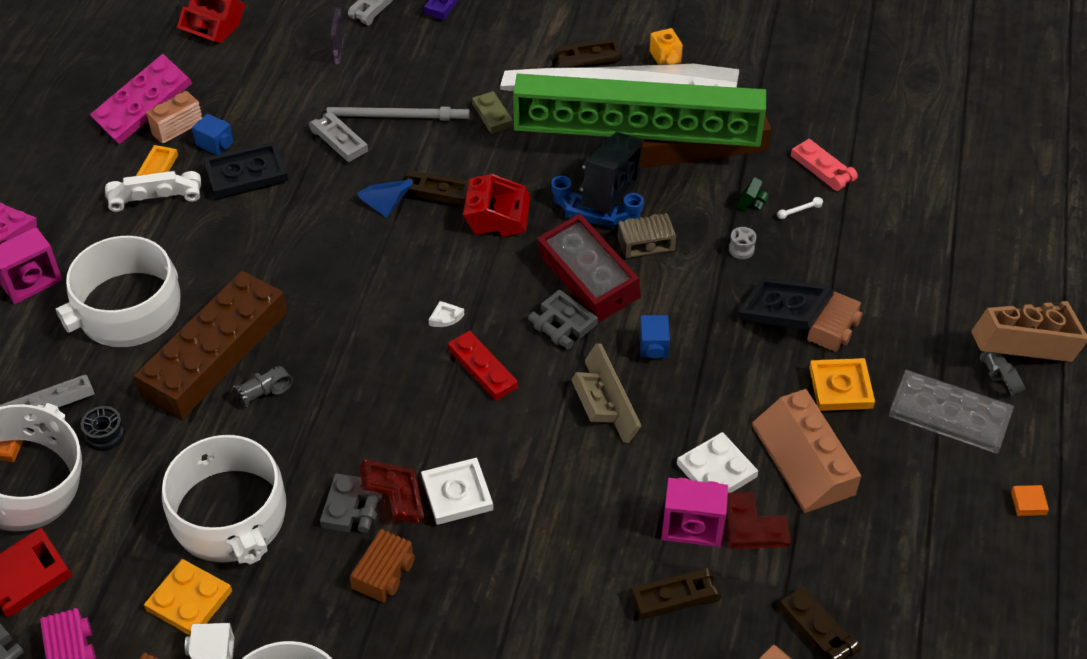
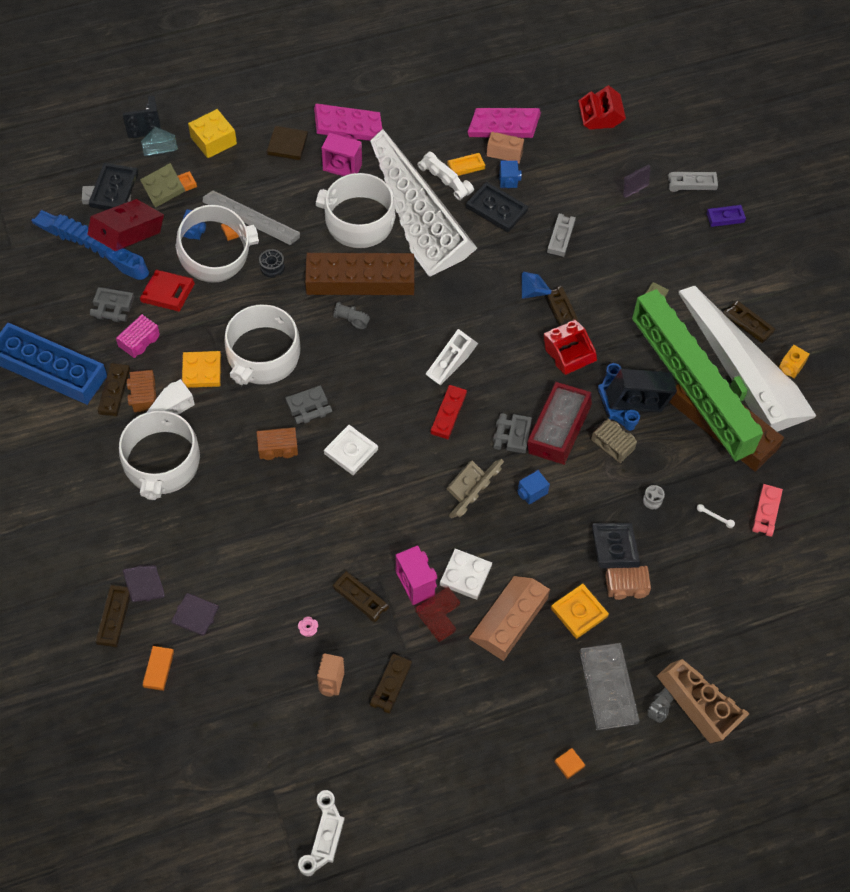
camera: 55 degrees right, 10 degrees up
light grey bar [327,106,469,121] -> none
clear red plate [359,459,424,523] -> none
white tile [429,301,464,327] -> none
dark green tile [736,177,769,212] -> none
none -> white wedge [370,129,477,276]
none -> white slope [426,329,478,385]

